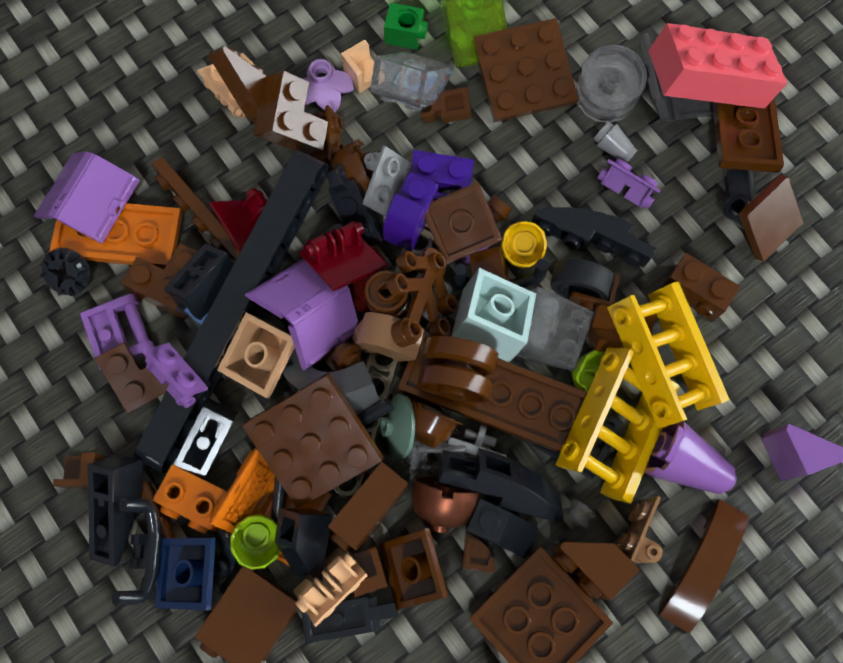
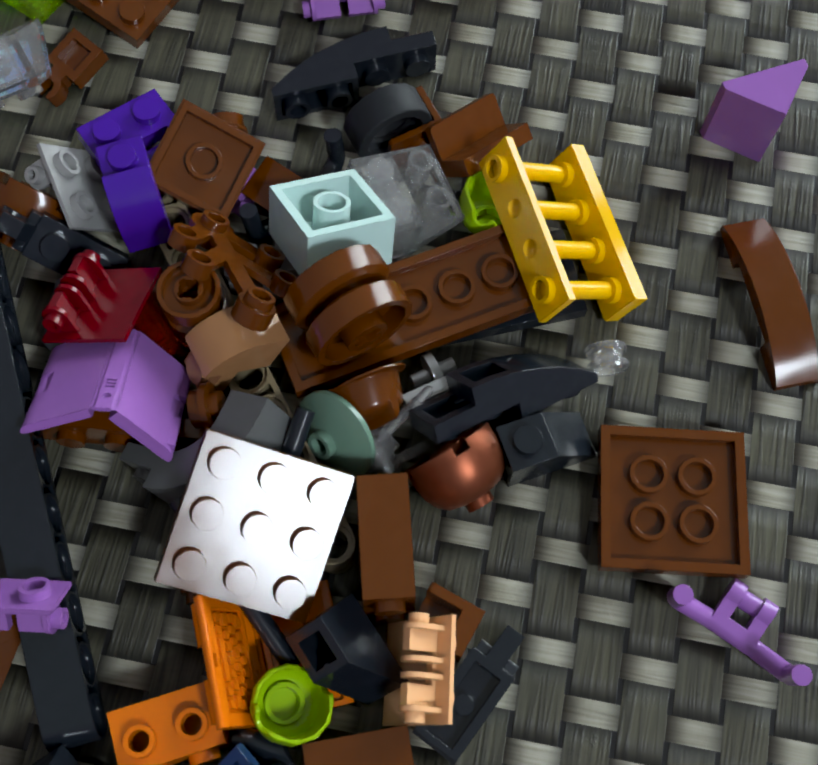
camera: 45 degrees left, 5 degrees down
slope [173,398,238,479] -> none
light nougat slope [217,312,295,399] -> none
reddish brown slope [380,528,448,610] -> none
reddish brown tile [462,535,495,573] -> none
yellow hair [500,221,547,268] -> none
reddish brown slope [550,542,640,600] -> none
yellow fence [607,281,730,429] -> none
medium nougat hinge [616,496,663,563] -> none
medium lavender cone [644,421,737,494] -> none
reddish brown brick [661,253,741,322] -> none

